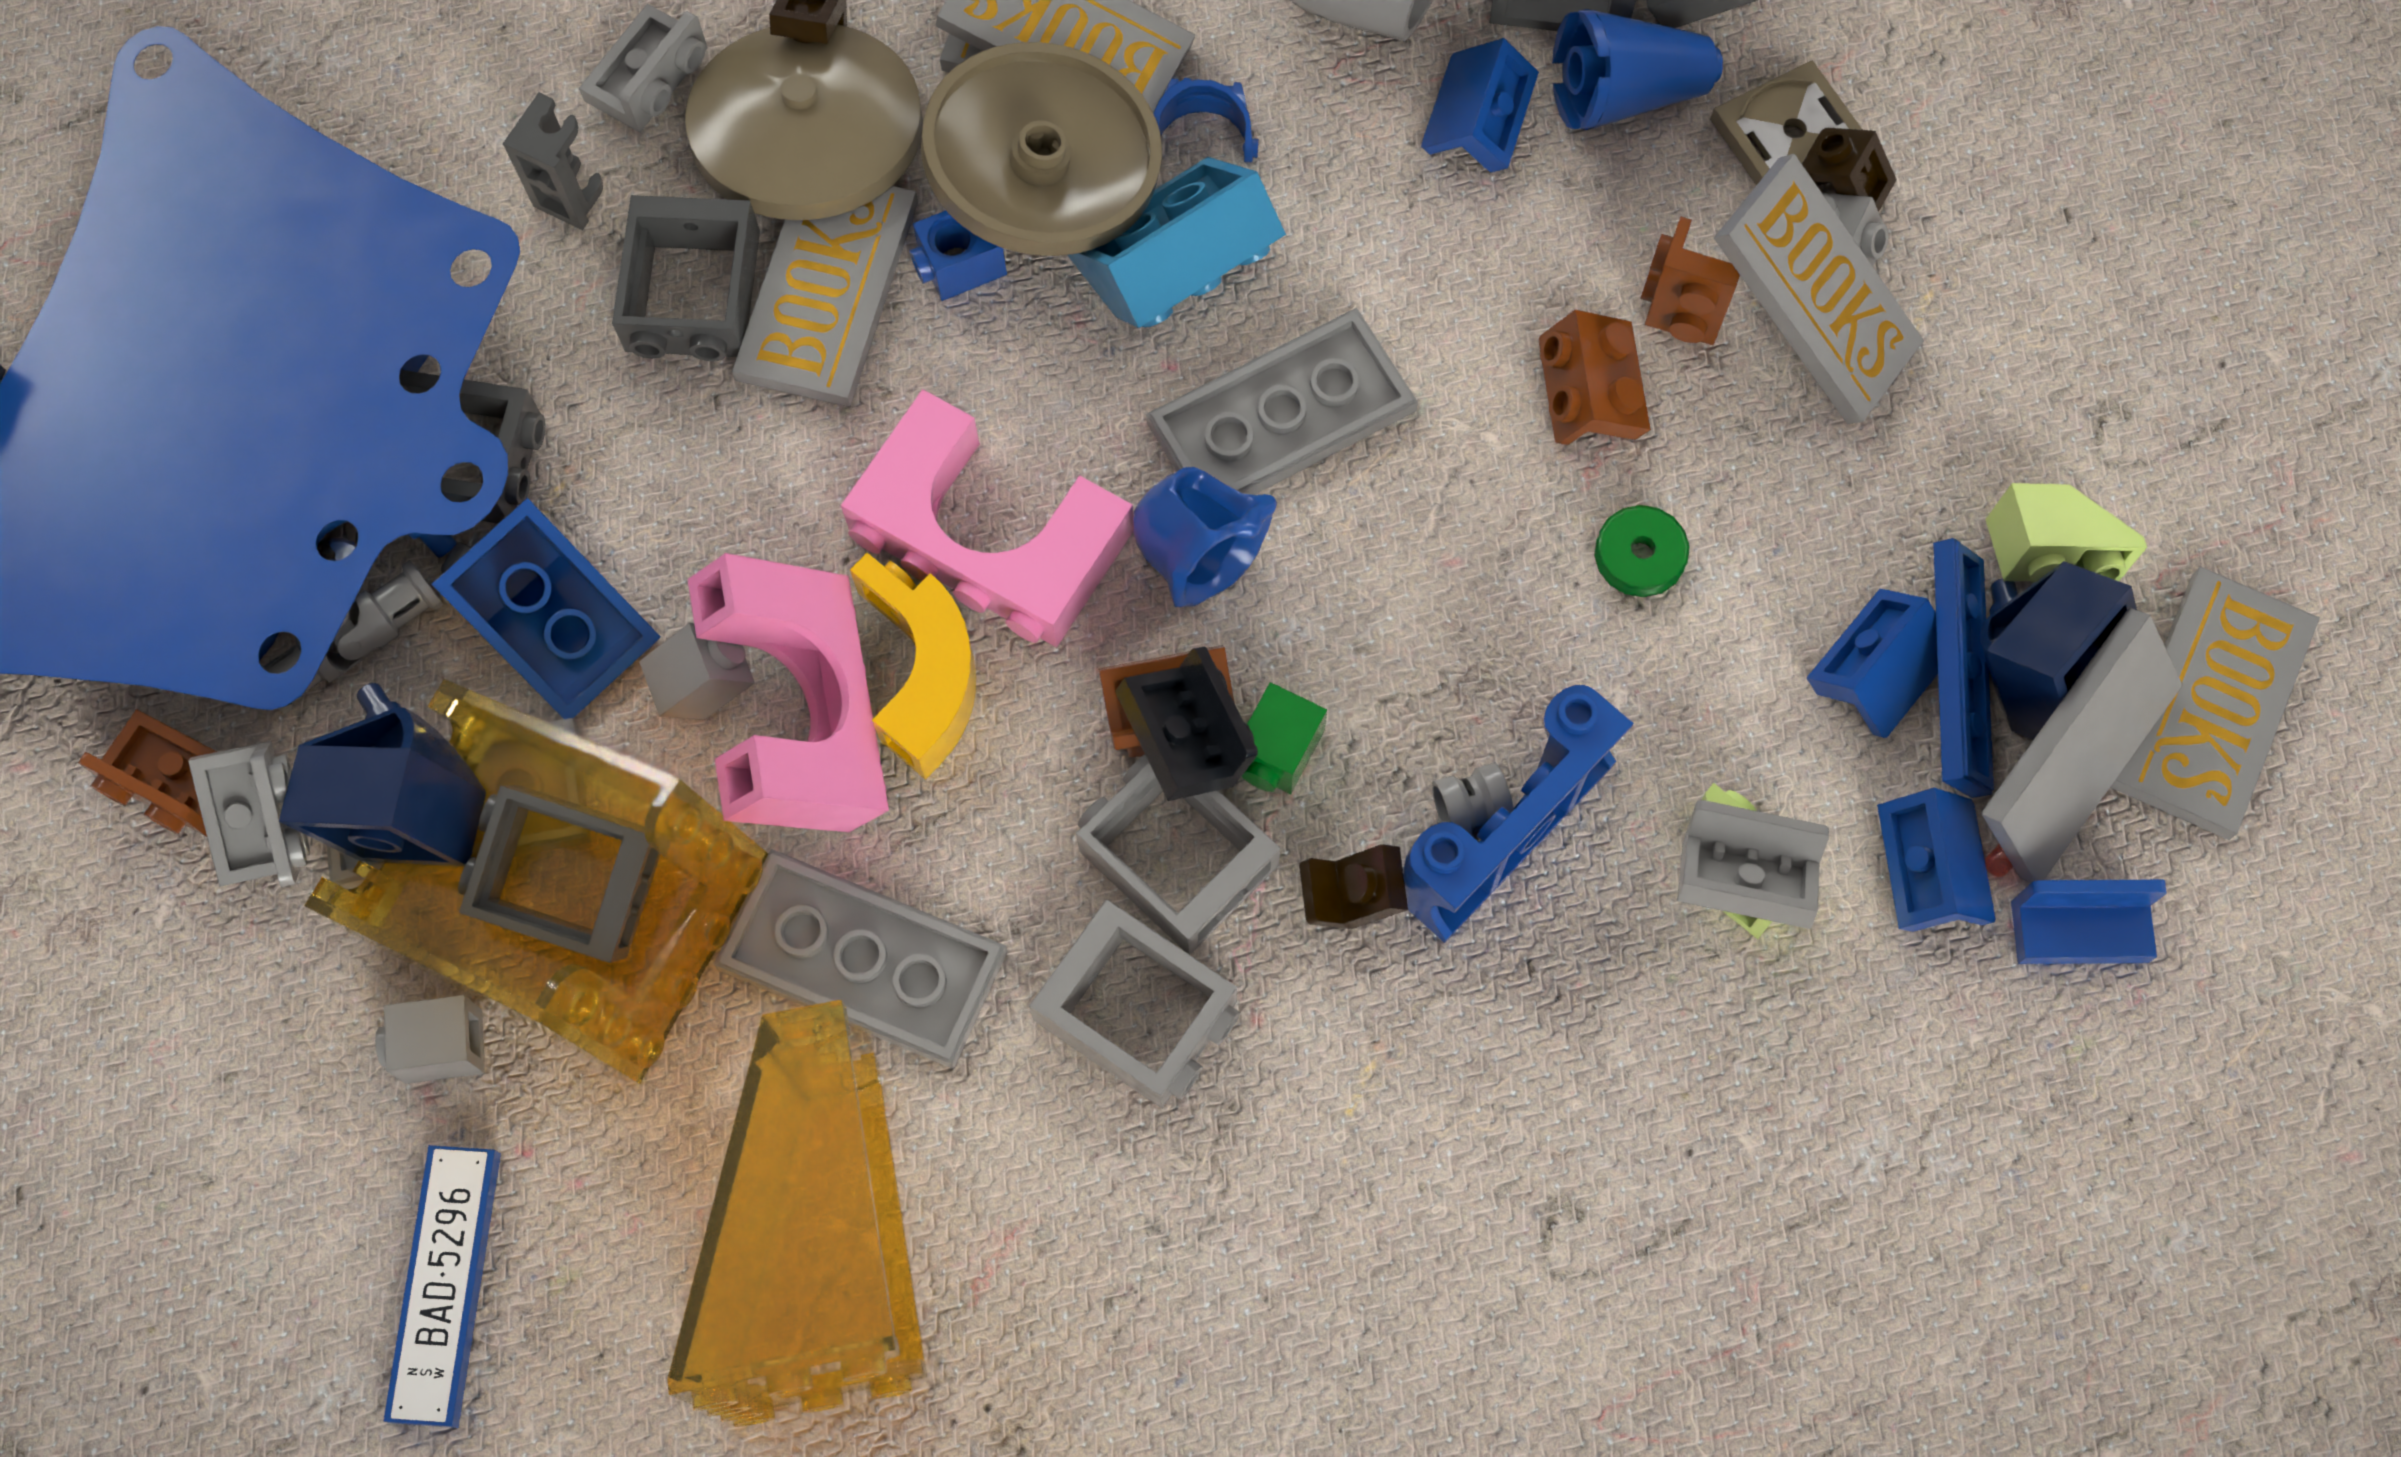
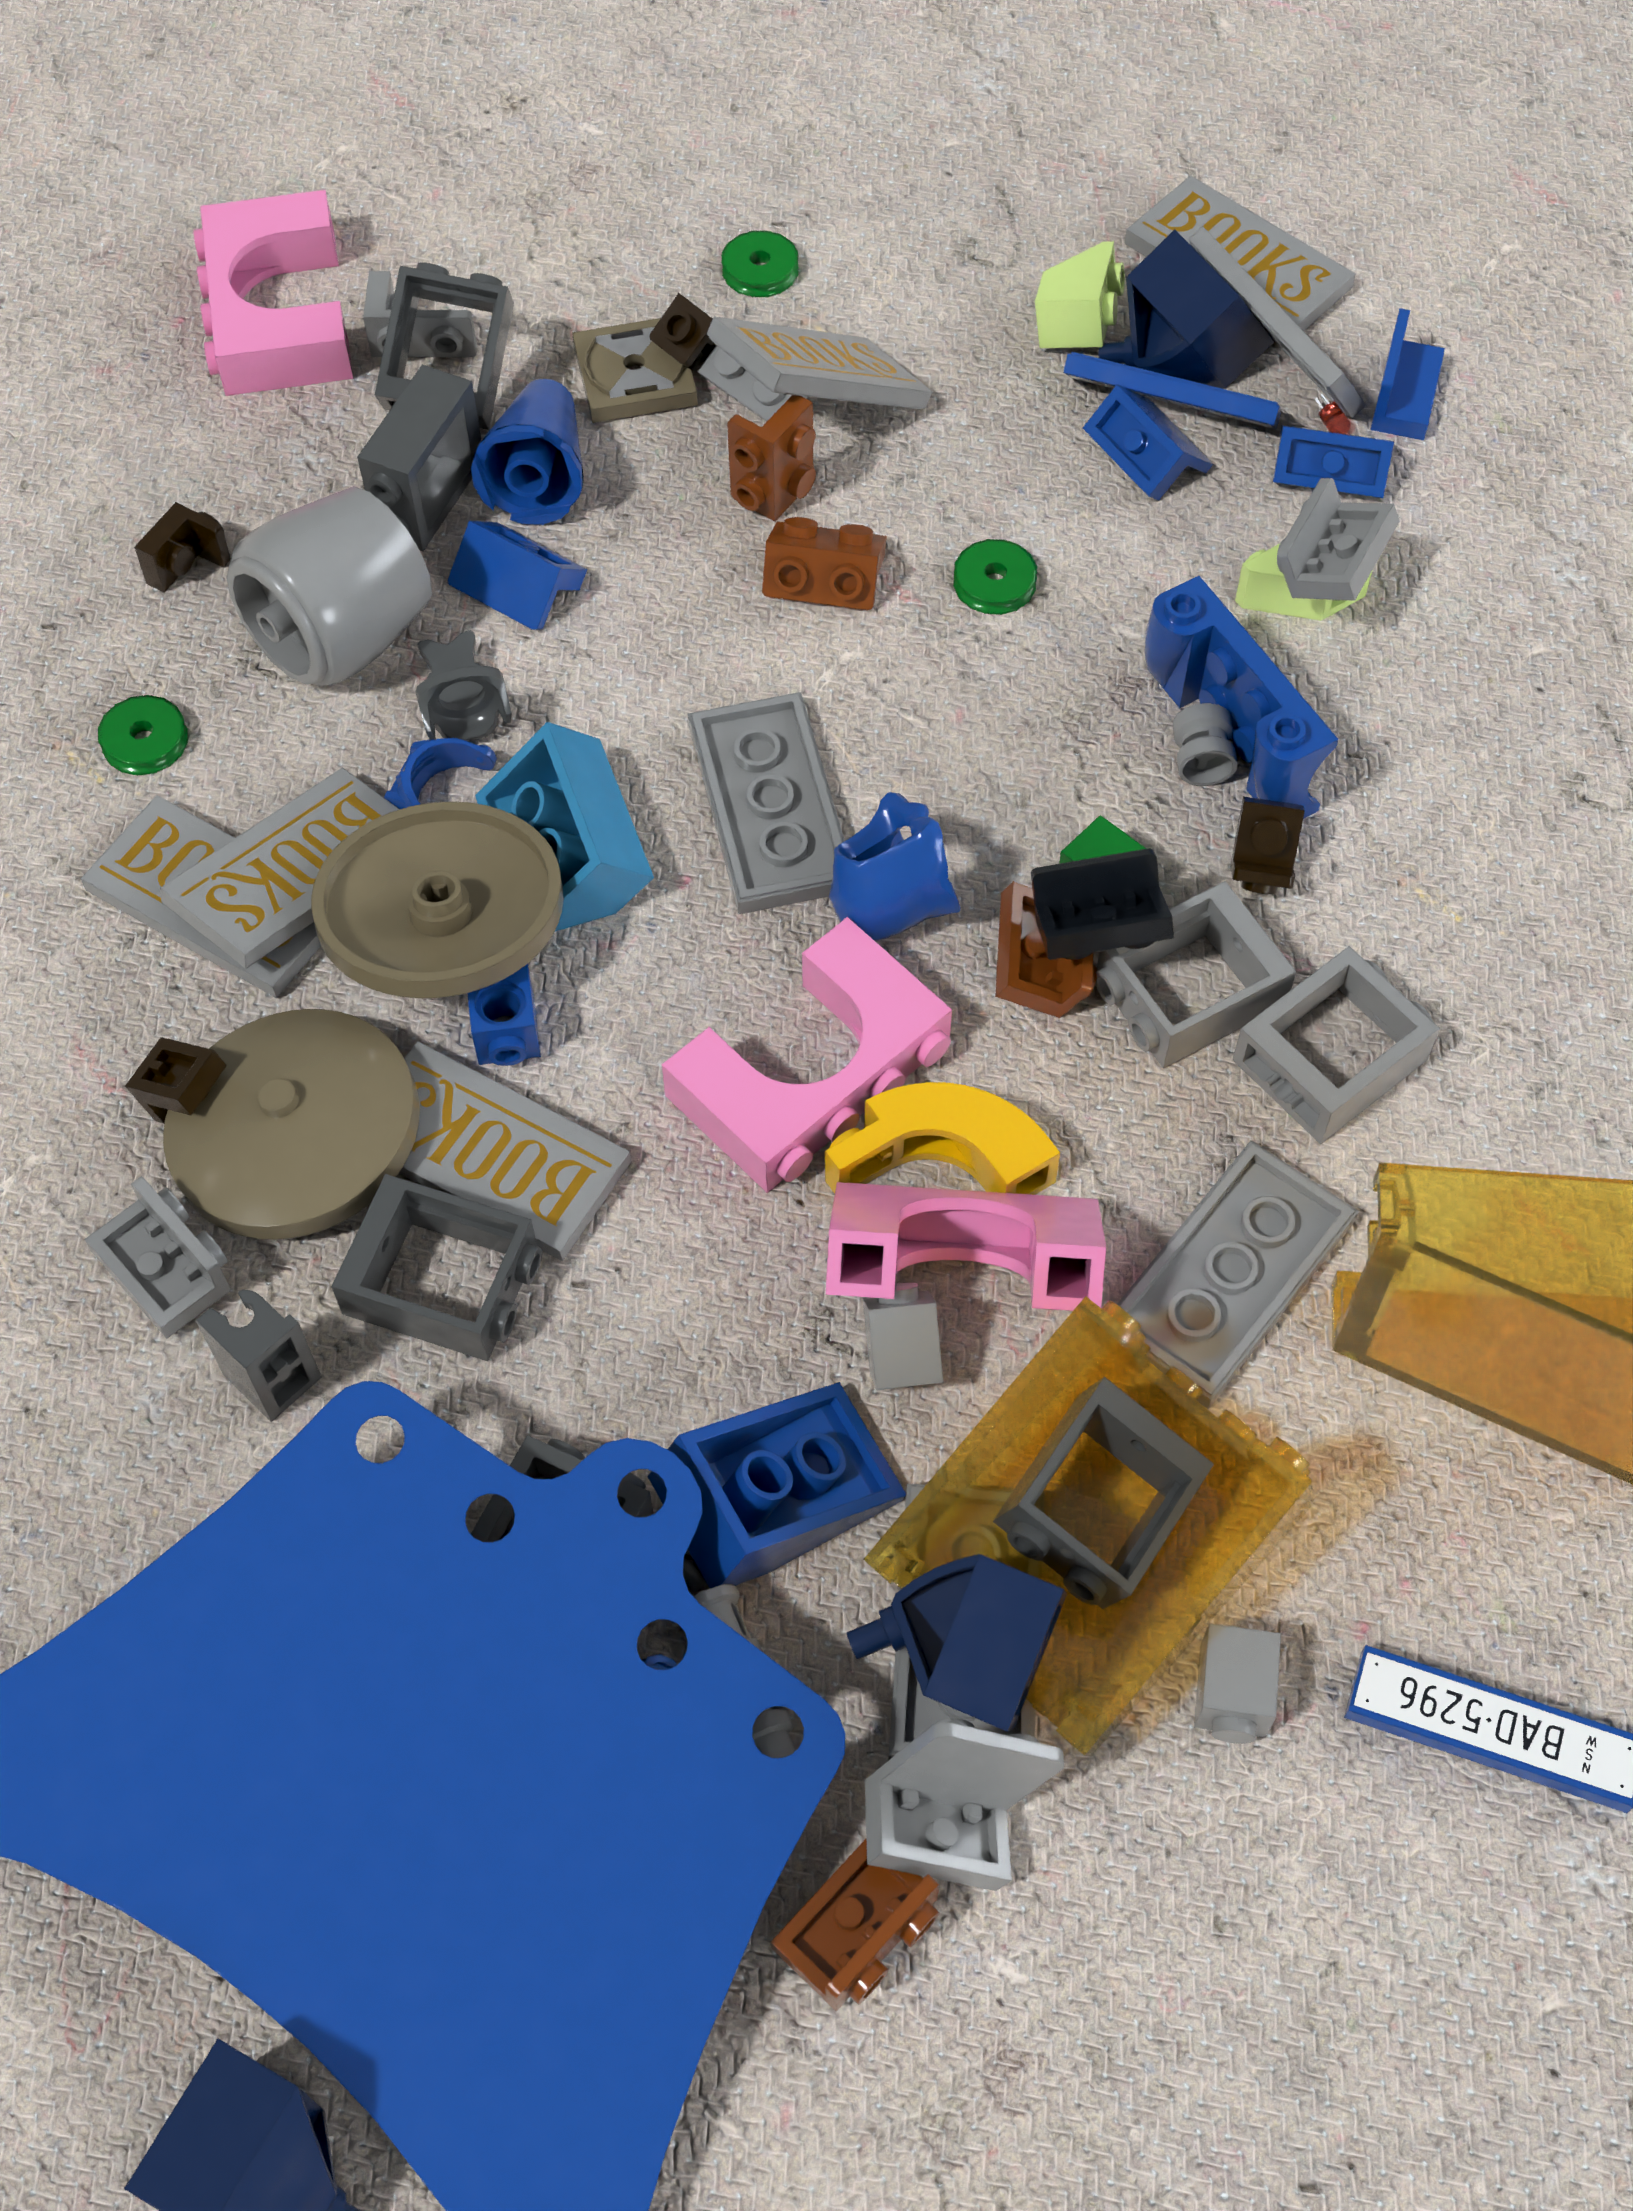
camera: 75 degrees left, 10 degrees down
none -> dark grey hair [416,630,512,741]
none -> green piece [722,231,798,297]

